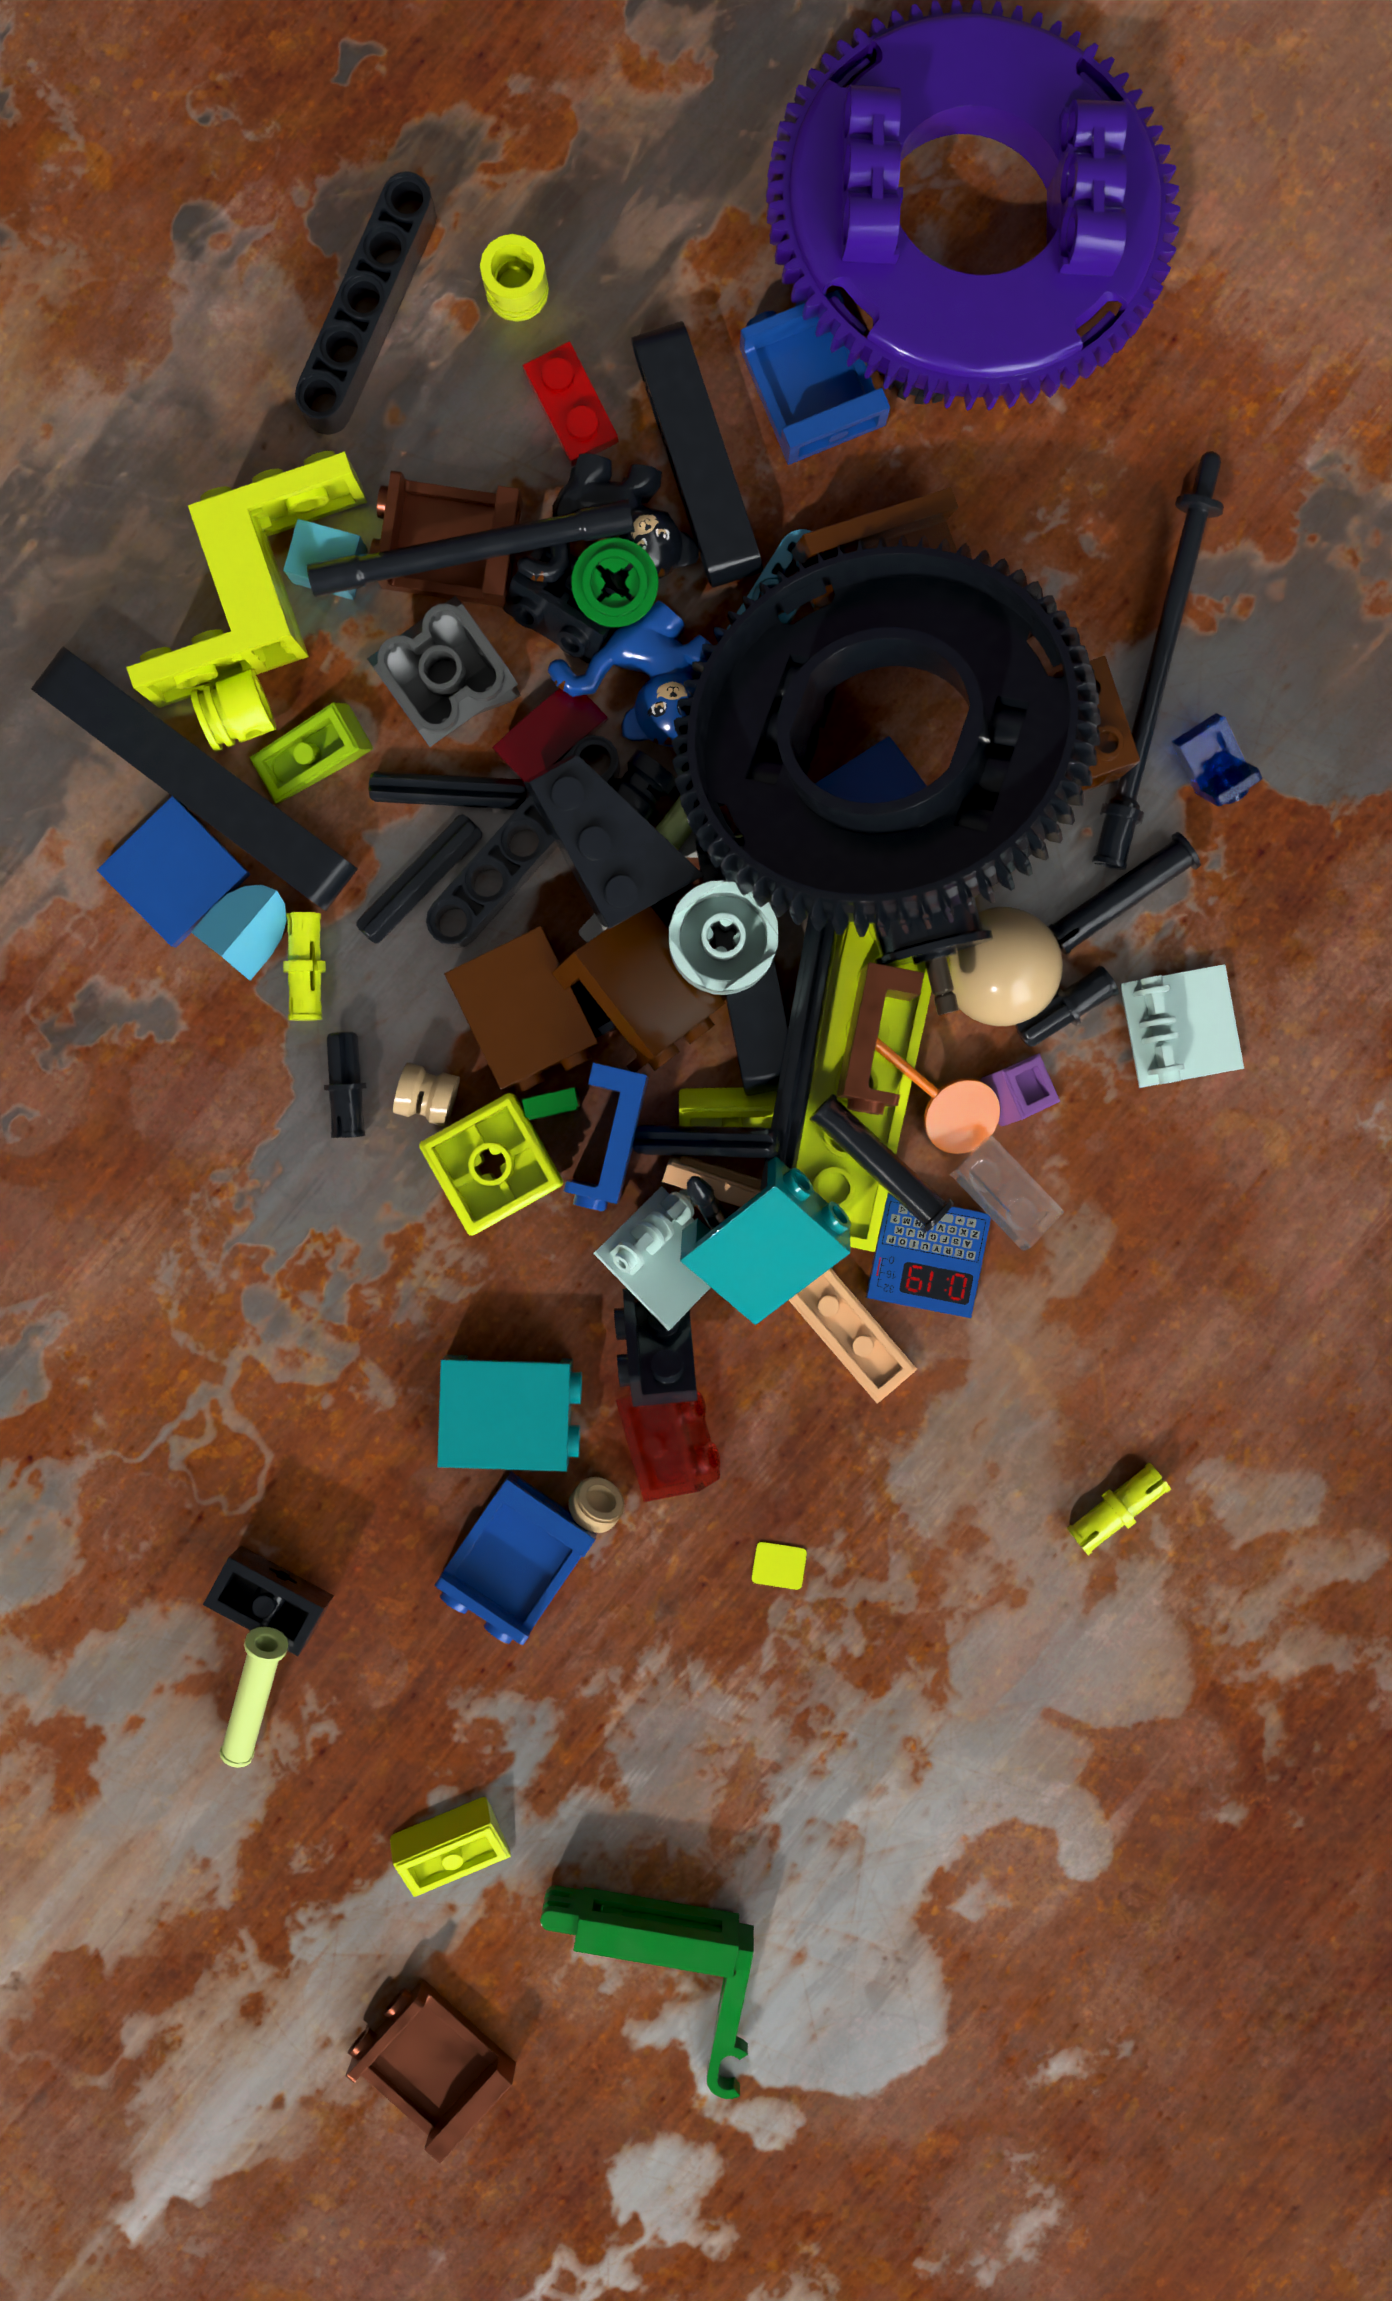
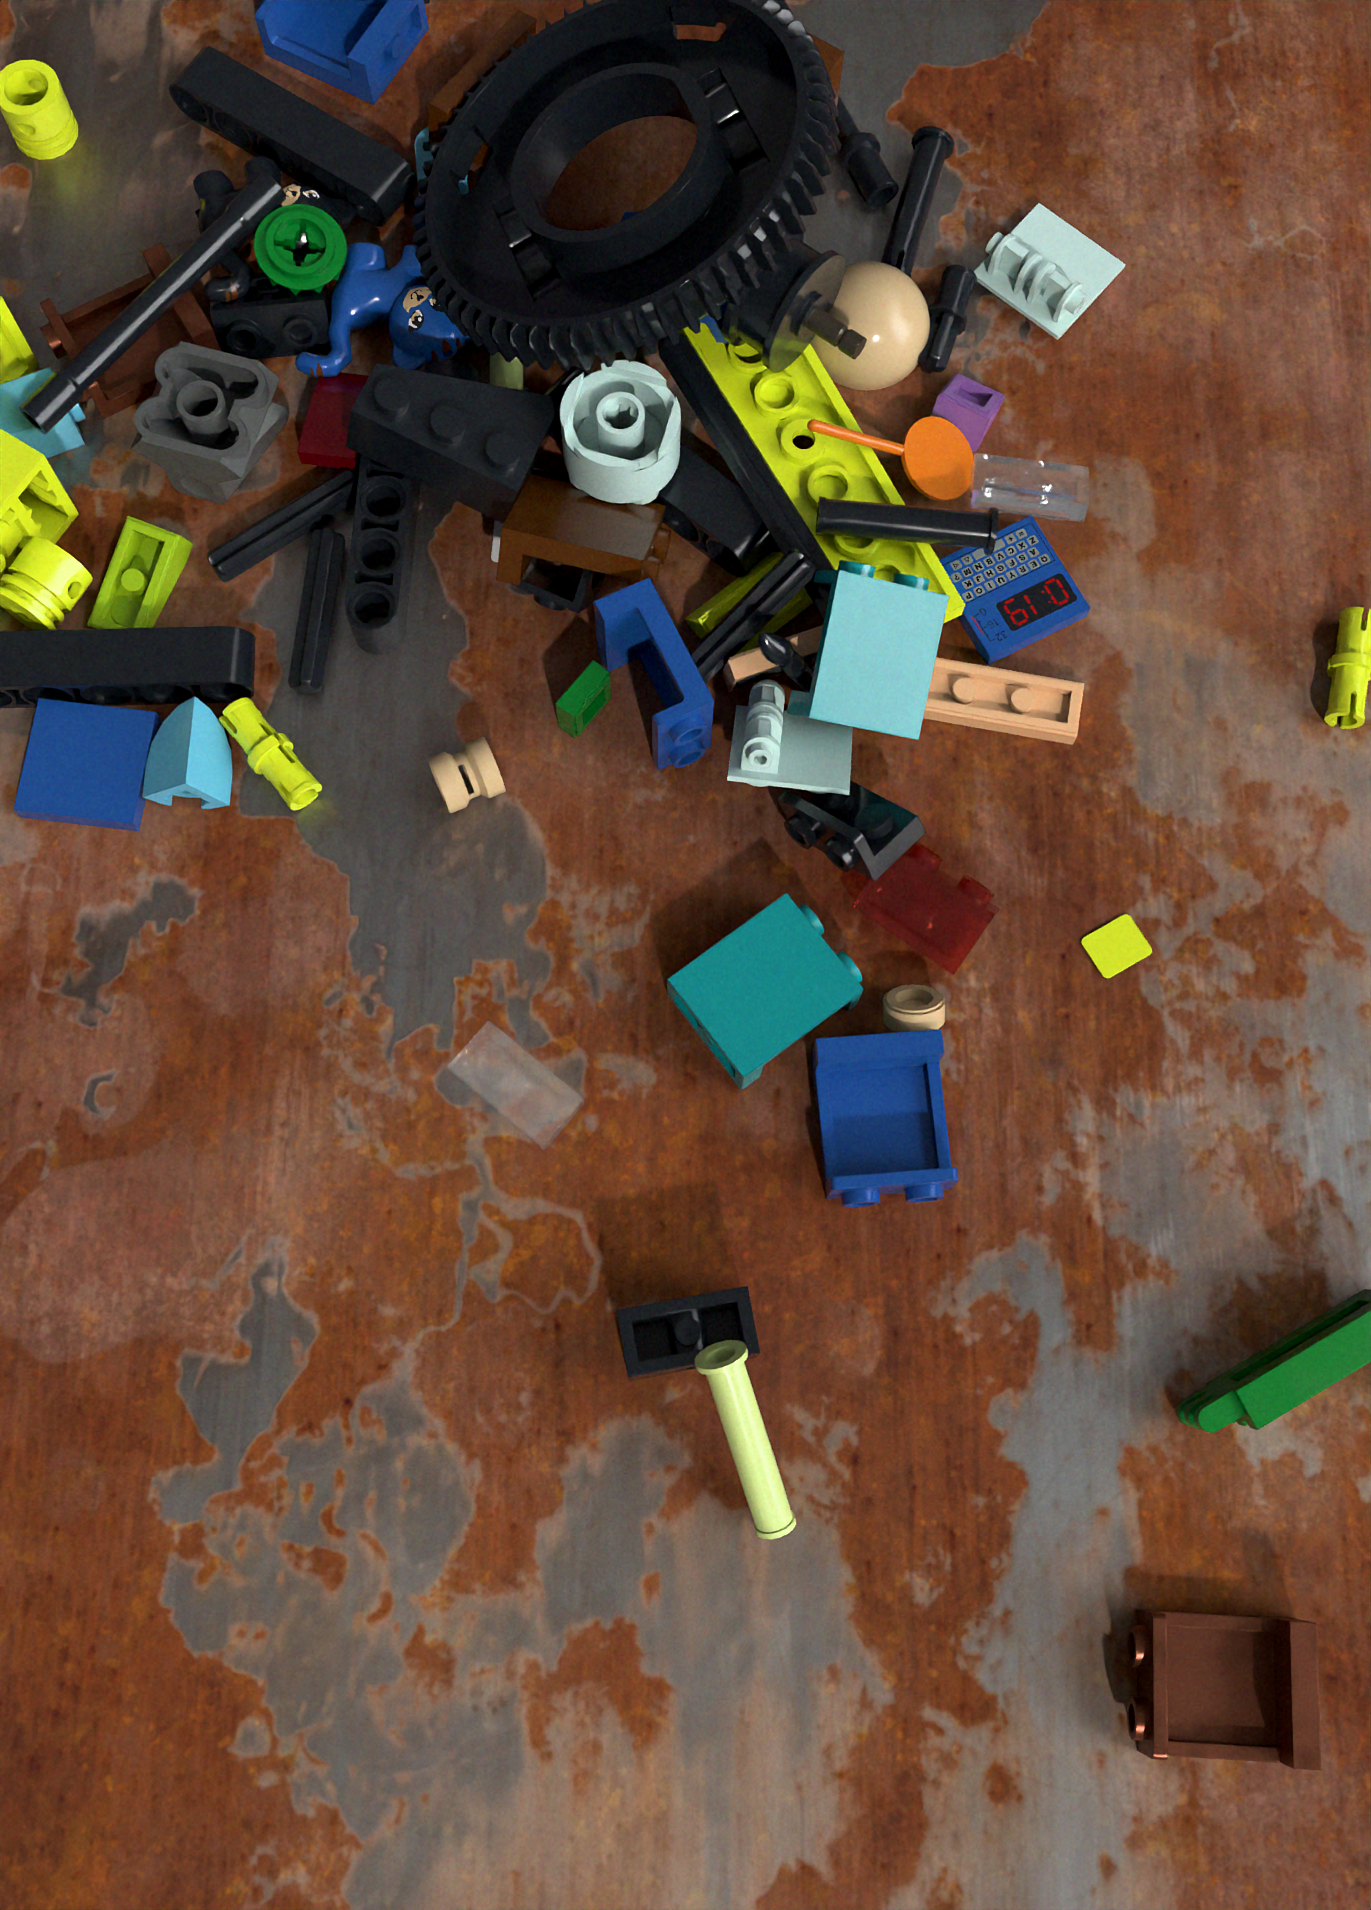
camera: 40 degrees left, 15 degrees down
black axle [324,1032,367,1138] -> none
neon yellow slope [390,1797,511,1897] -> none
neon yellow brick [419,1093,563,1236] -> none
reddish brown panel [444,926,599,1095] -> none
red plate [522,341,619,466] -> none
copper panel [836,962,924,1115] -> none
clear blue bracket [1171,713,1263,806] -> none
none -> clear plate [447,1020,584,1151]

